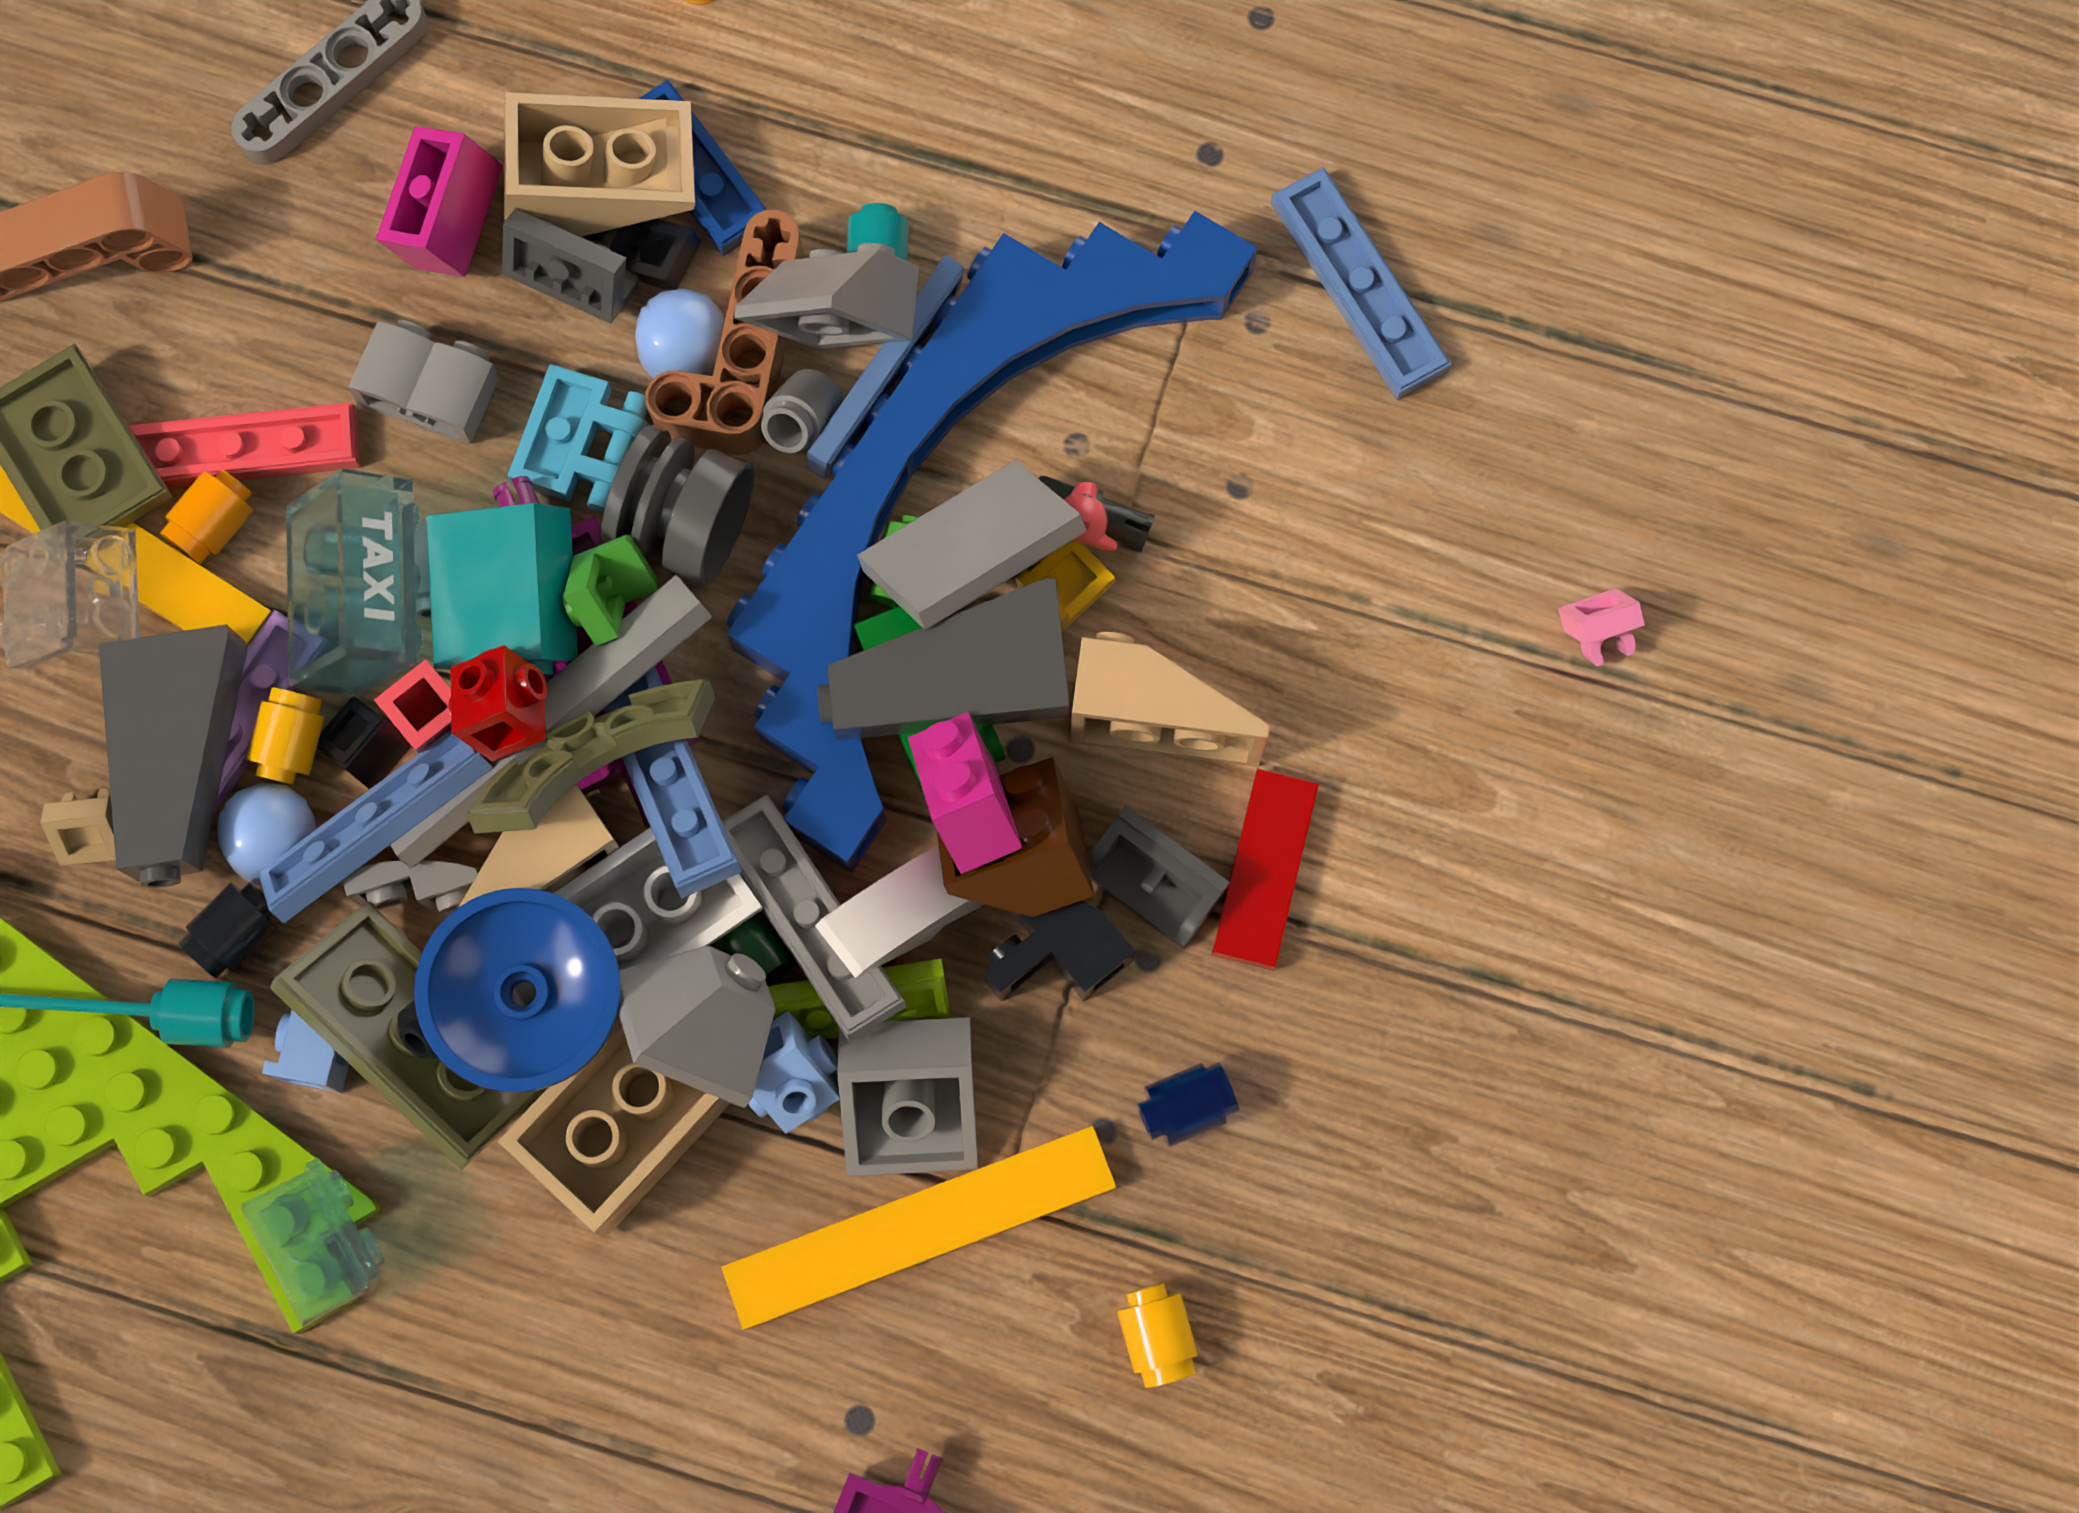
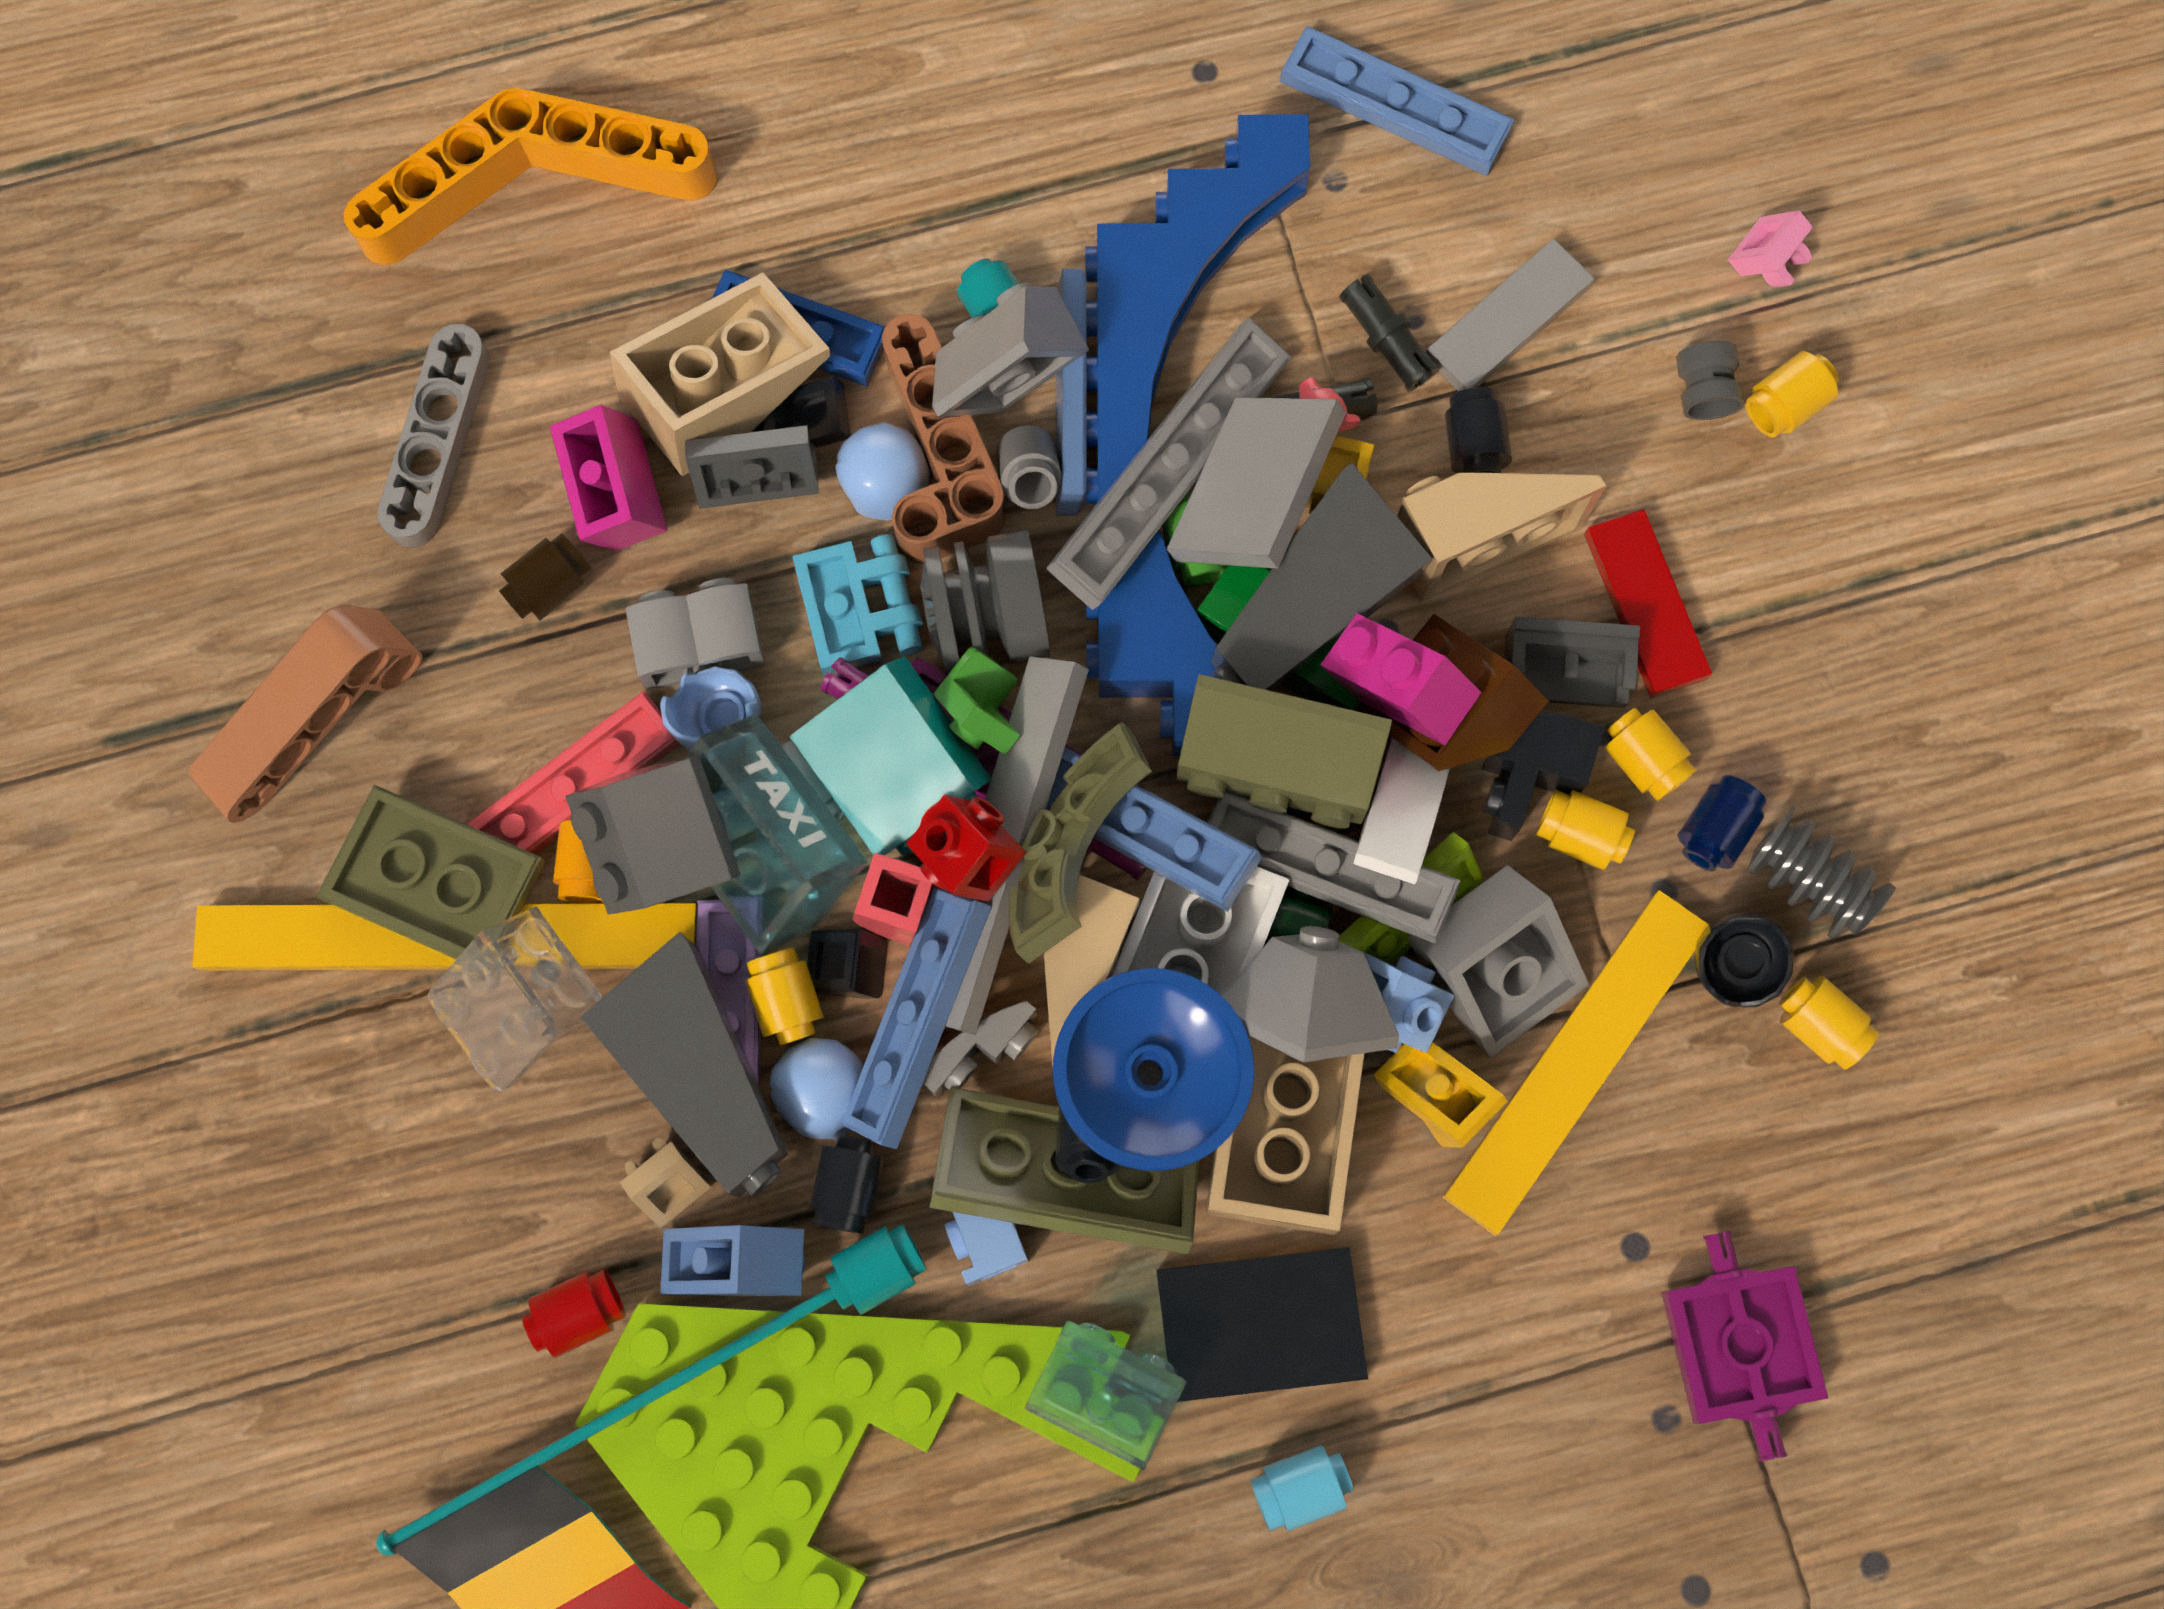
camera: 30 degrees left, 0 degrees up
none -> dark brown brick [499,533,593,621]
none -> dark grey slope [565,754,741,915]
none -> light blue hair [660,666,762,758]
none -> medium blue slope [660,1225,805,1296]
none -> light grey tile [1046,317,1291,610]
none -> black tile [1156,1247,1368,1403]
none -> olive slope [1177,674,1392,828]
none -> medium azure brick [1250,1444,1354,1532]
none -> pearl dark grey pin [1339,274,1440,392]
none -> yellow slope [1373,1042,1508,1148]
none -> light grey tile [1426,239,1595,392]
none -> black brick [1445,387,1512,473]
none -> yellow brick [1535,789,1635,870]
none -> yellow brick [1605,707,1697,802]
none -> dark grey wheel [1676,340,1745,420]
none -> black hair [1694,912,1793,1008]
none -> yellow brick [1745,351,1839,438]
none -> dark grey piece [1747,805,1896,939]

